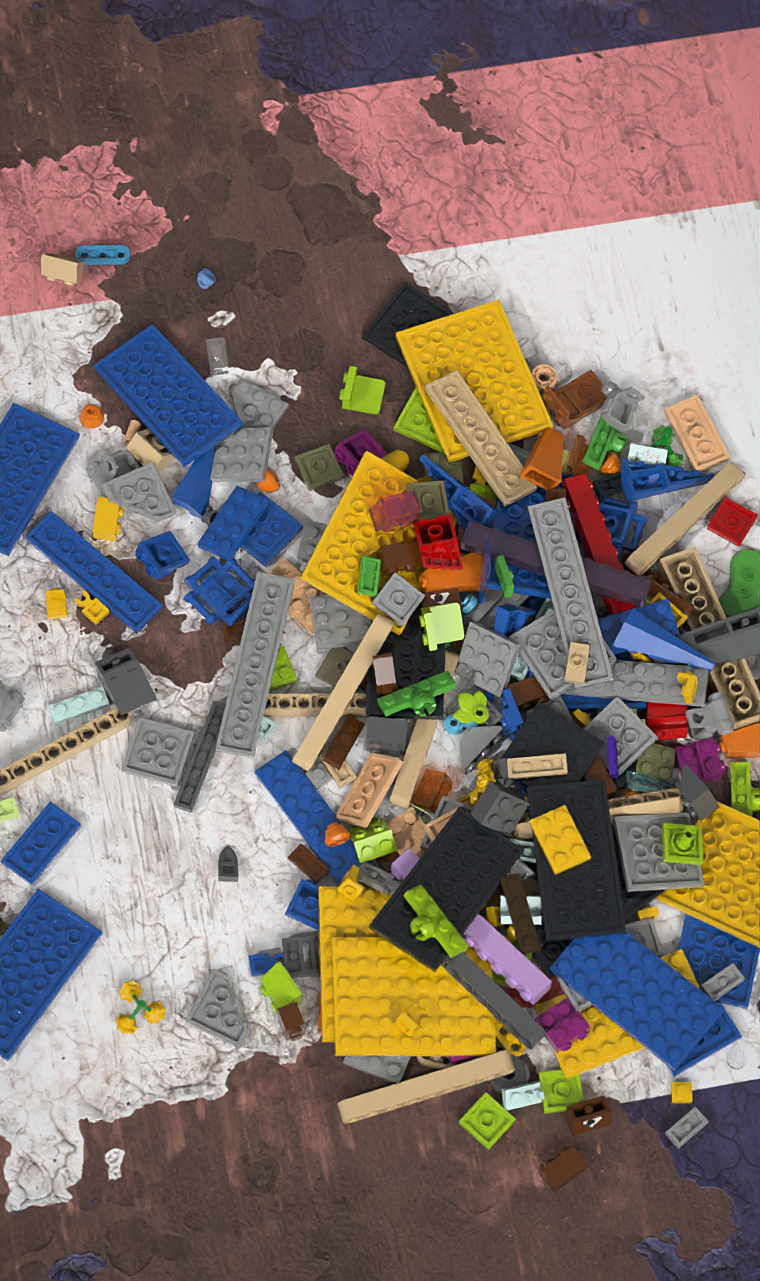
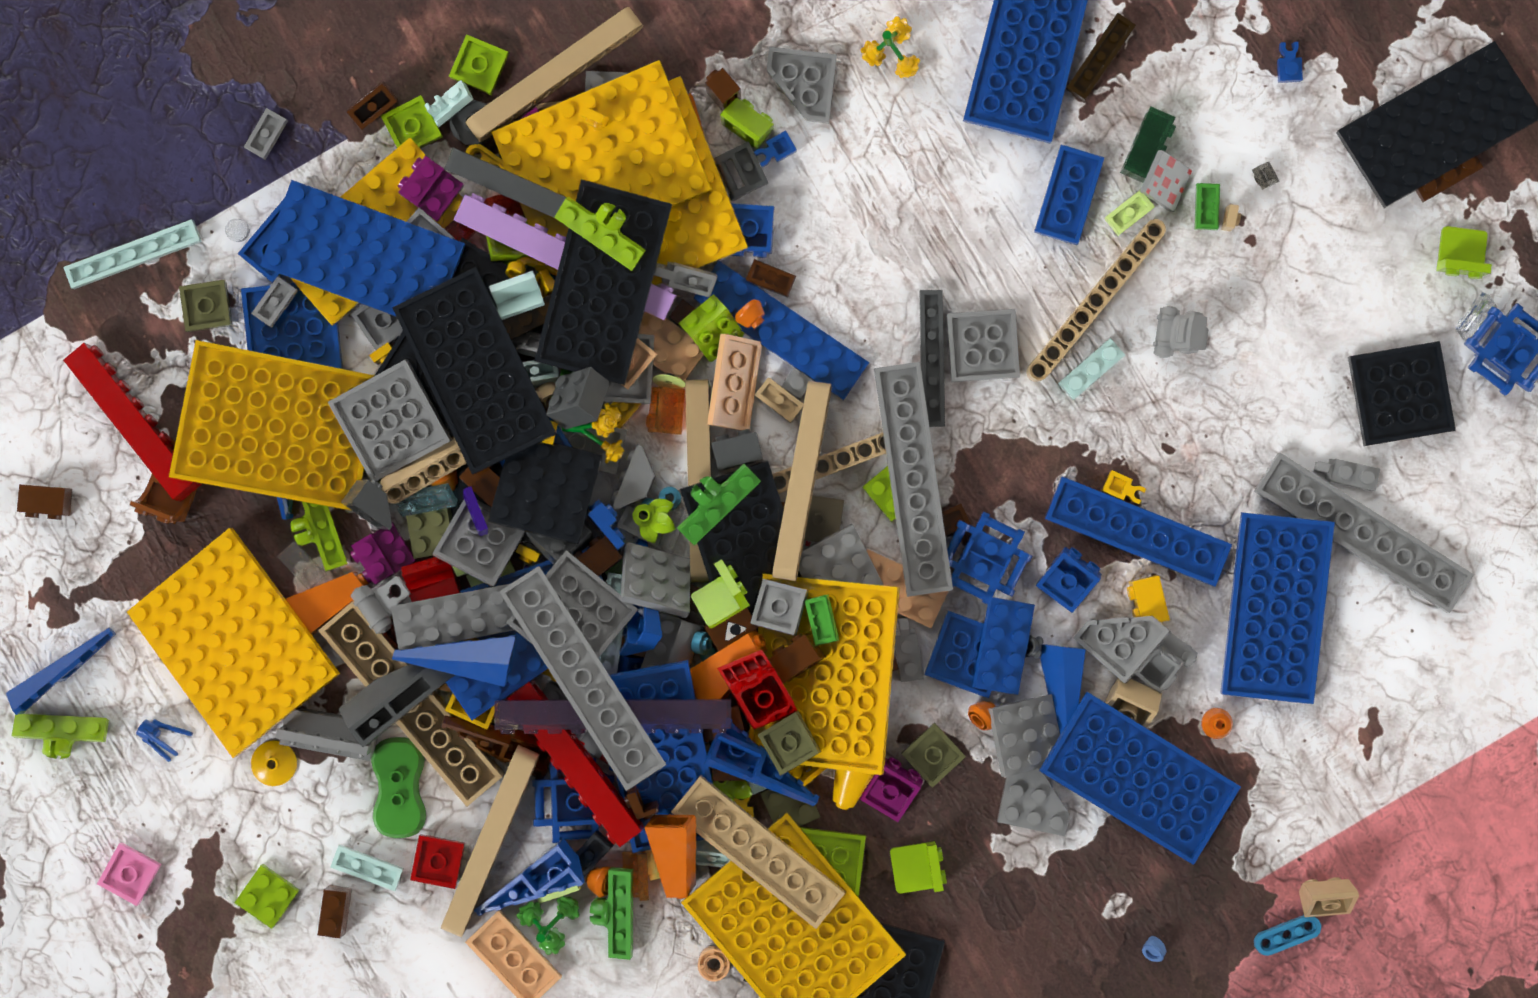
camera: 165 degrees right, 20 degrees up
yellow bracket [45,588,67,619] -> none
dark grey slope [95,648,157,715] -> none
light nougat piece [124,420,141,444] -> none
clear plate [206,337,229,376] -> none
dark grey plate [218,846,238,882] -> none
light aqua plate [259,716,277,742] -> none
reddish brown plate [322,715,365,770] -> none
yellow bracket [337,865,364,901] -> none
clear pink brick [369,490,422,532] -> none
slope [372,653,396,695] -> none
piece [478,536,490,604] -> none
dark grey tile [493,758,508,780] -> none
bright green plate [494,555,514,598] -> none
dark brown plate [499,873,541,955] -> none
tan plate [507,753,568,779] -> none
yellow plate [529,805,591,875] -> none
reddish brown brick [540,1145,588,1193] -> none
dark orange bracket [543,369,607,430] -> none
tan plate [565,642,590,684] -> none
light grey piece [600,380,645,431] -> none
light aqua tile [627,442,668,465] -> none
lime plate [662,823,703,865] -> none
yellow plate [671,1082,692,1104] -> none
yellow bracket [677,672,698,705] -> none

